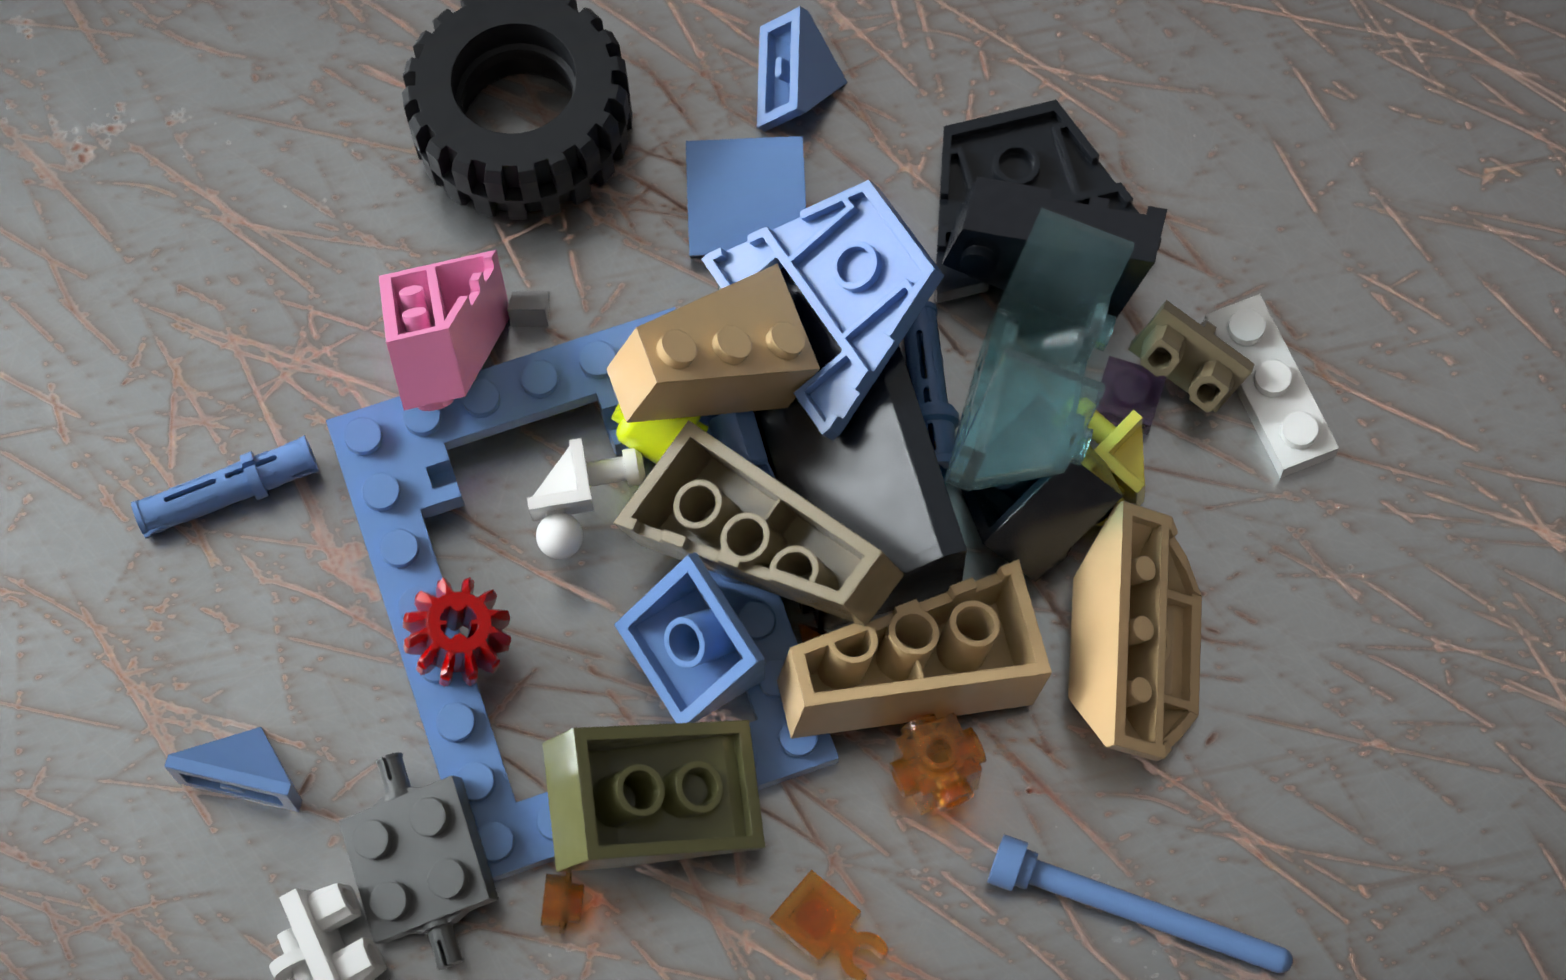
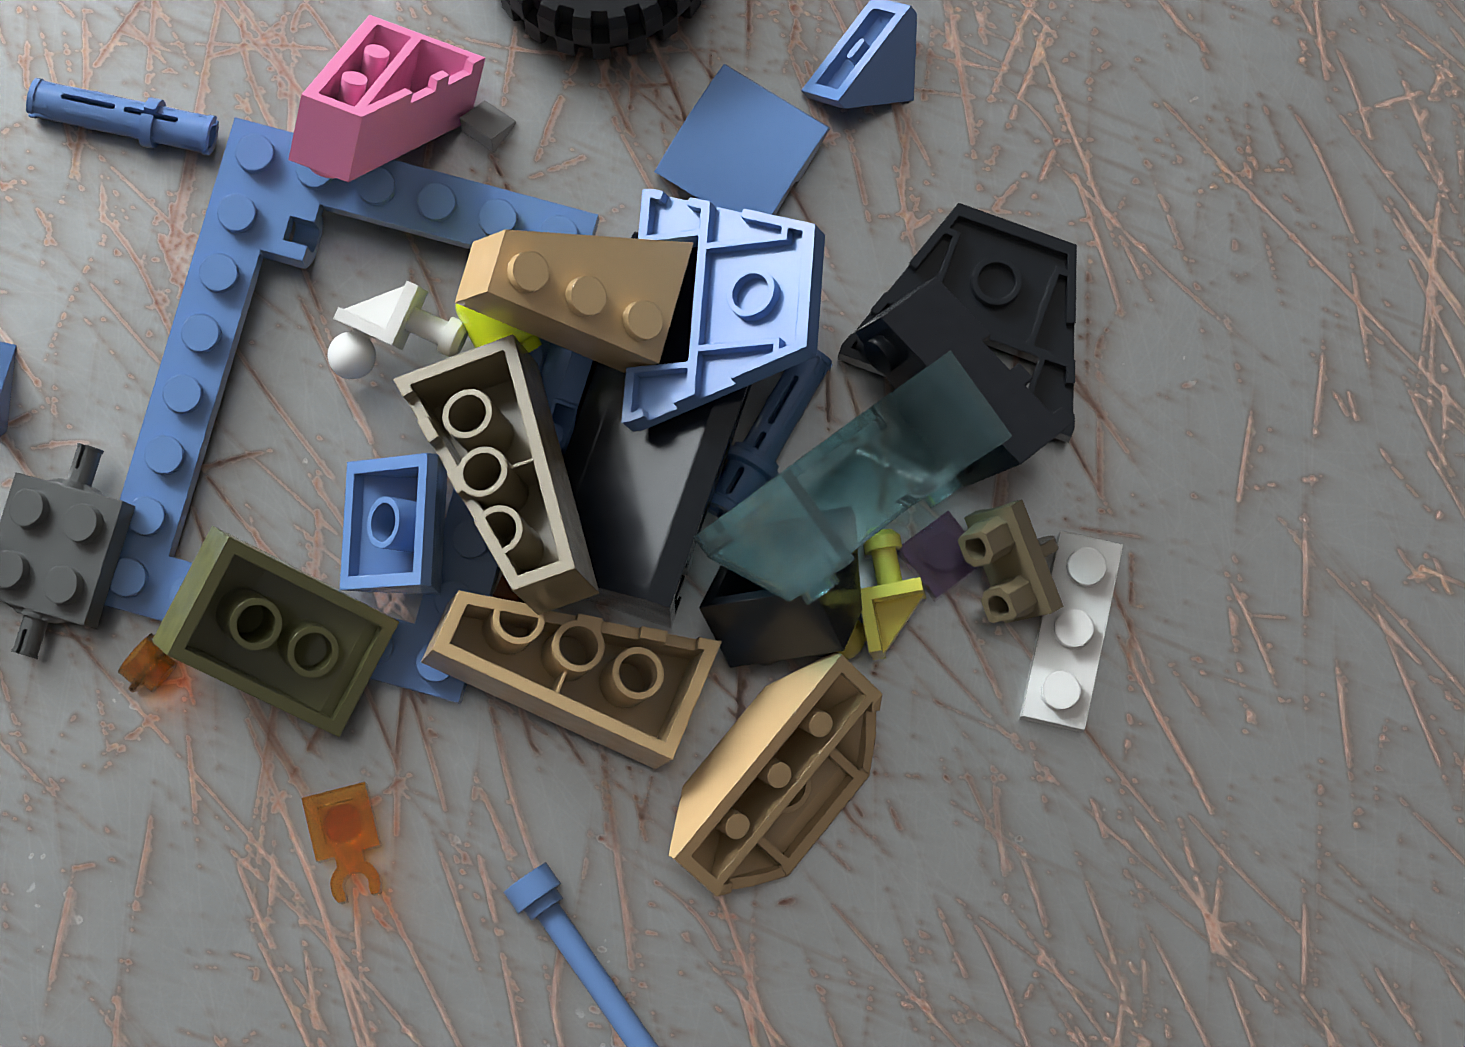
camera: 30 degrees right, 10 degrees up
red gear [403,577,511,687] -> none
clear orange brick [889,712,986,815] -> none

